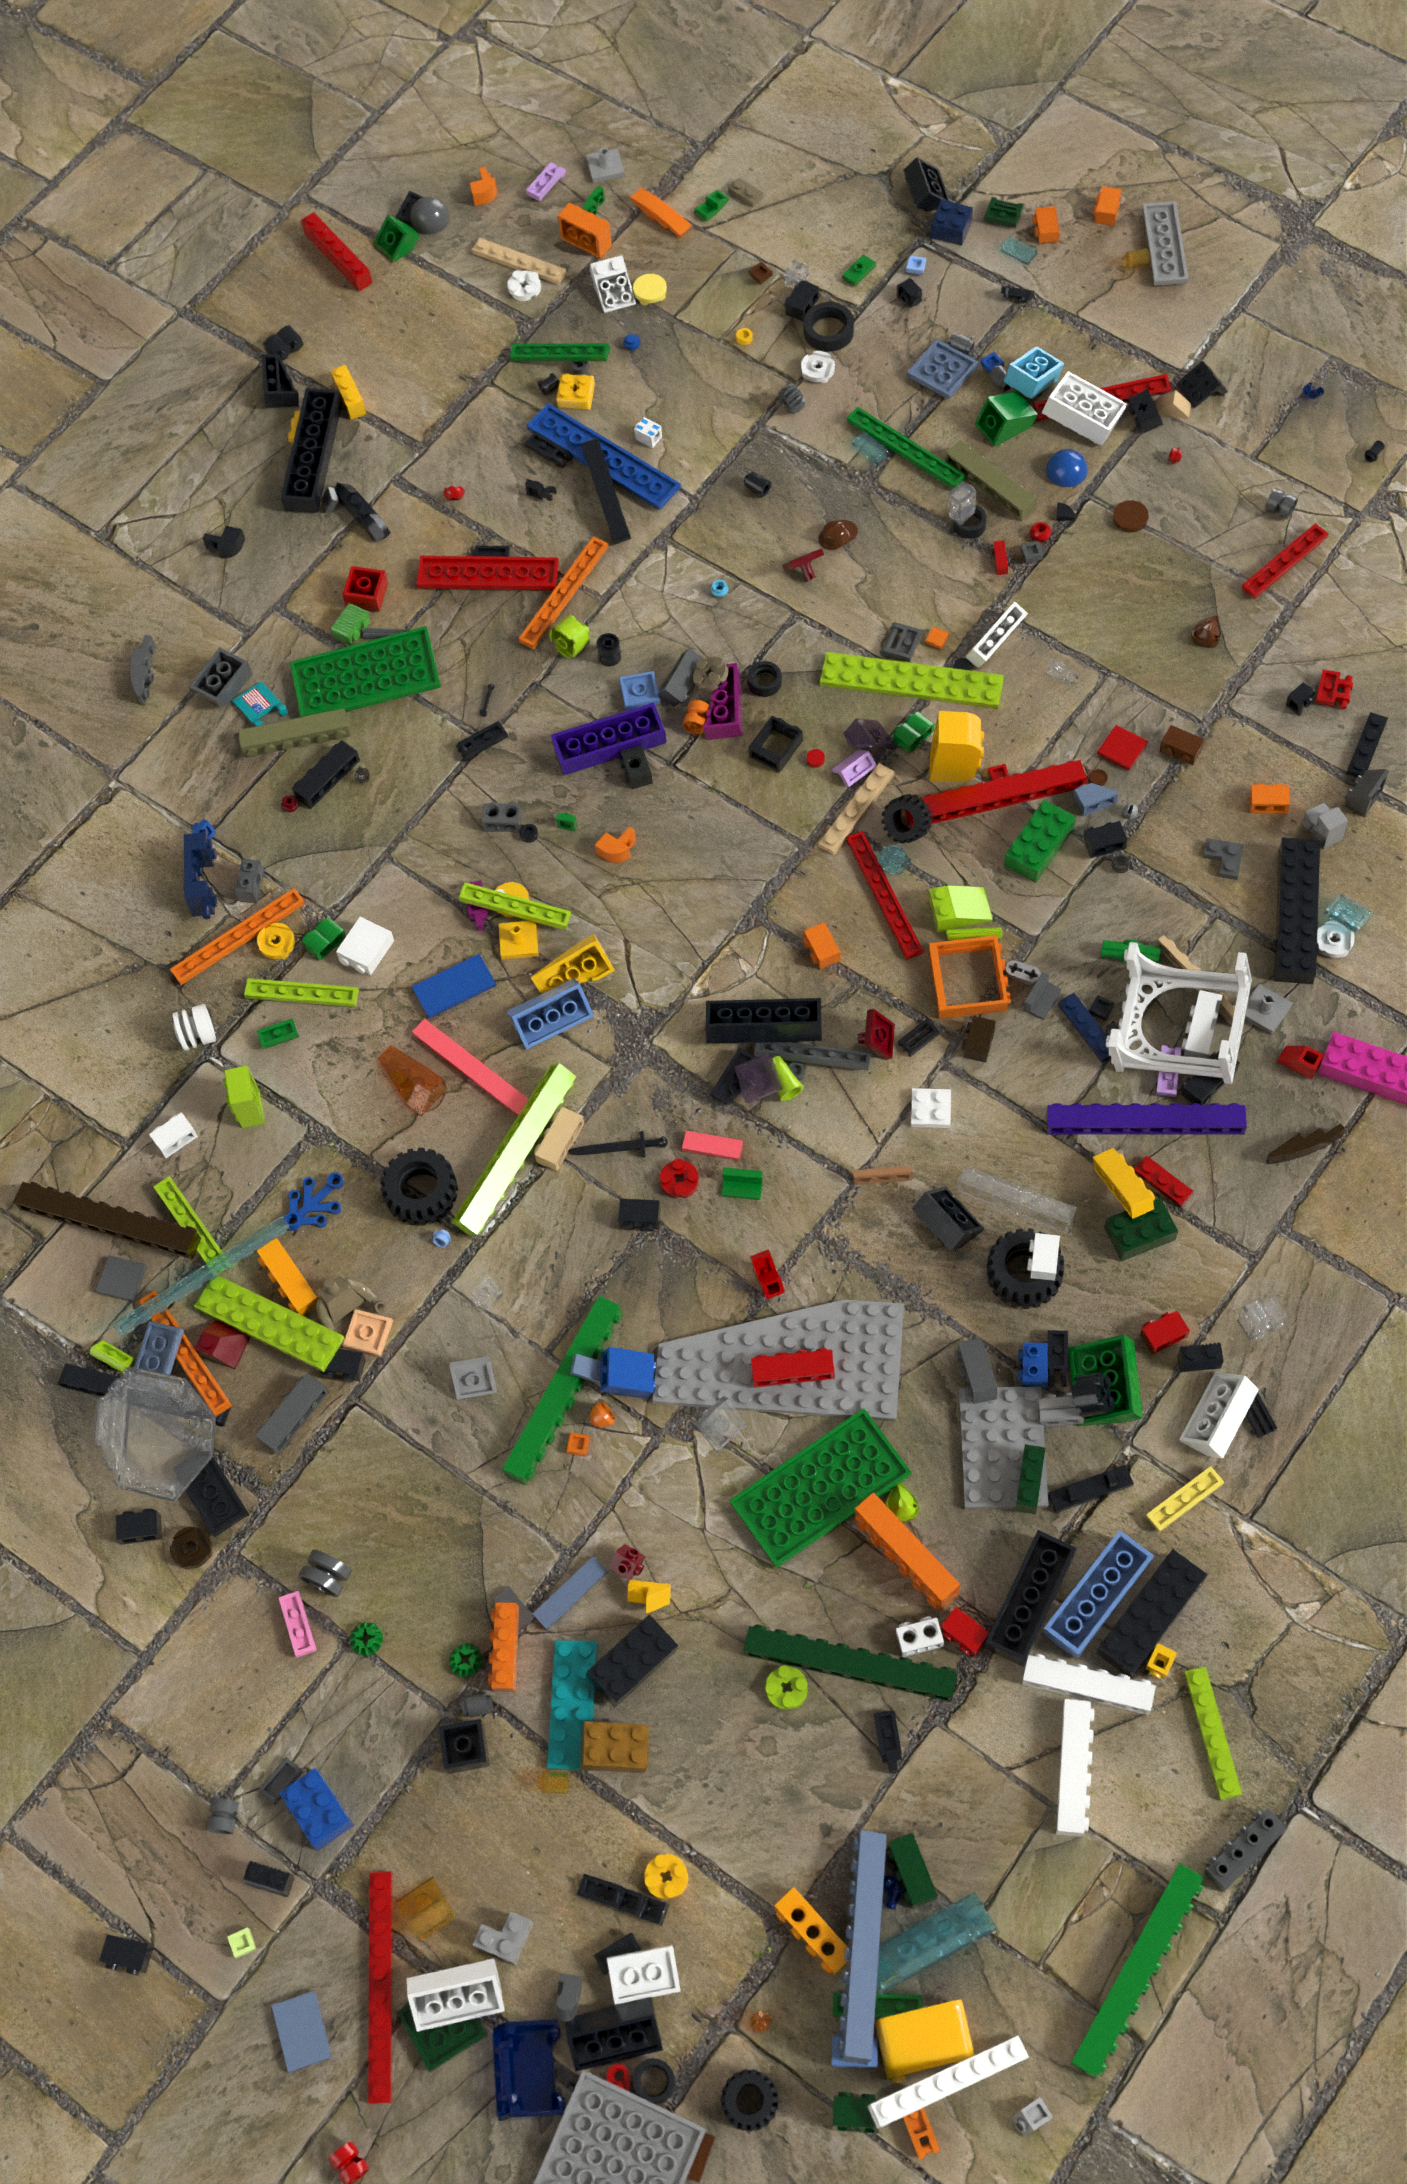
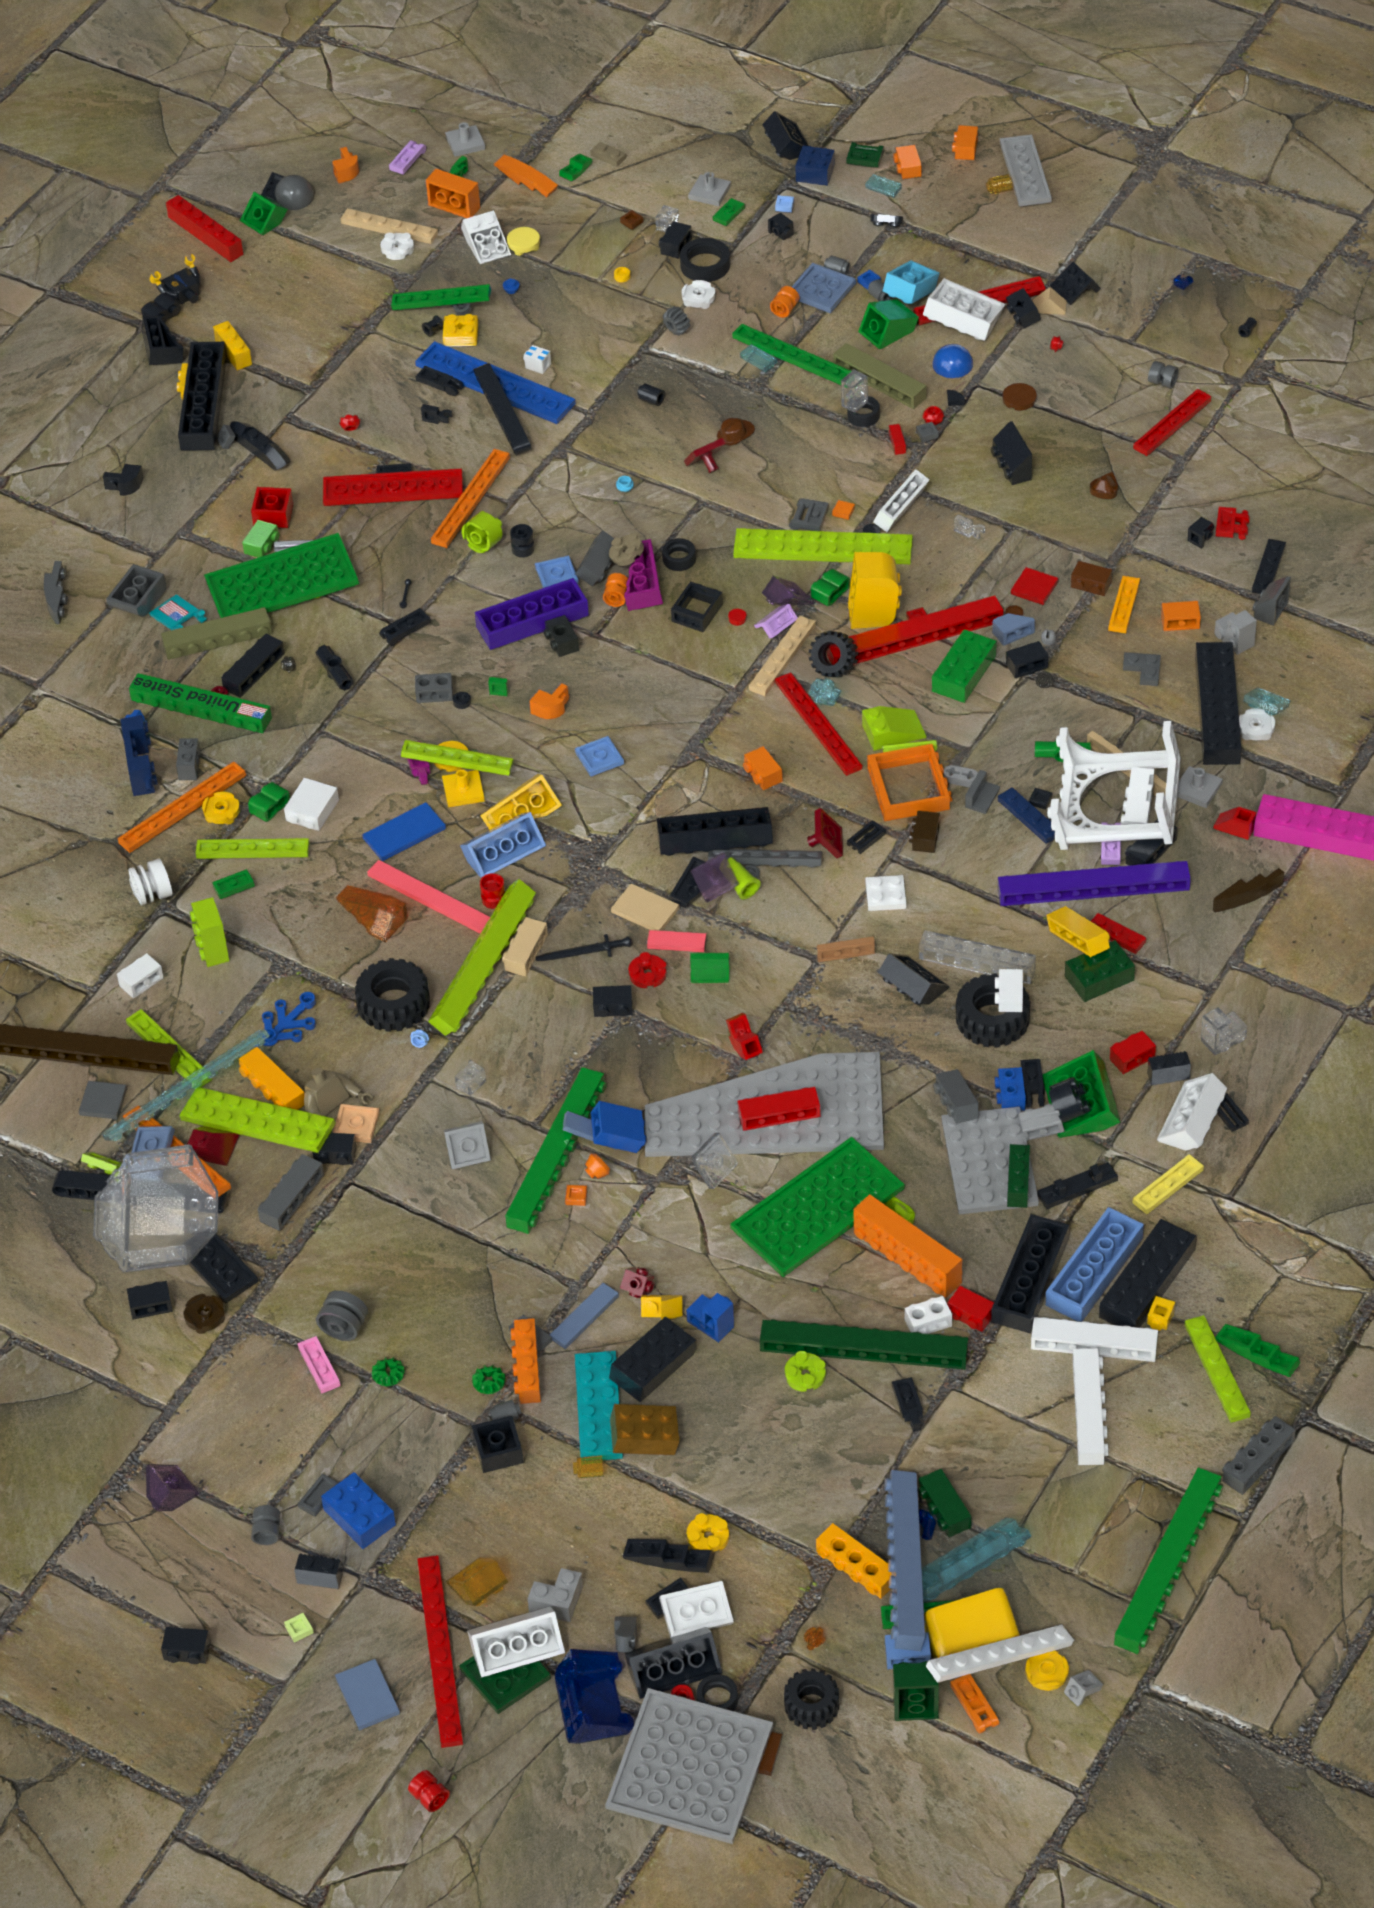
camera: 10 degrees left, 15 degrees down
none -> green brick [129,673,272,733]
none -> clear purple slope [146,1464,199,1512]
none -> black torso [149,254,201,304]
none -> black piece [315,644,354,691]
none -> red wheel [480,873,505,909]
none -> medium blue plate [575,736,624,777]
none -> tan tile [611,883,679,931]
none -> blue brick [686,1293,734,1343]
none -> light grey tile [688,172,731,206]
none -> orange wheel [770,286,800,318]
none -> black slope [991,421,1032,485]
none -> yellow tile [1025,1651,1069,1691]
none -> light orange plate [1108,576,1140,634]
none -> green slope [1215,1324,1300,1377]

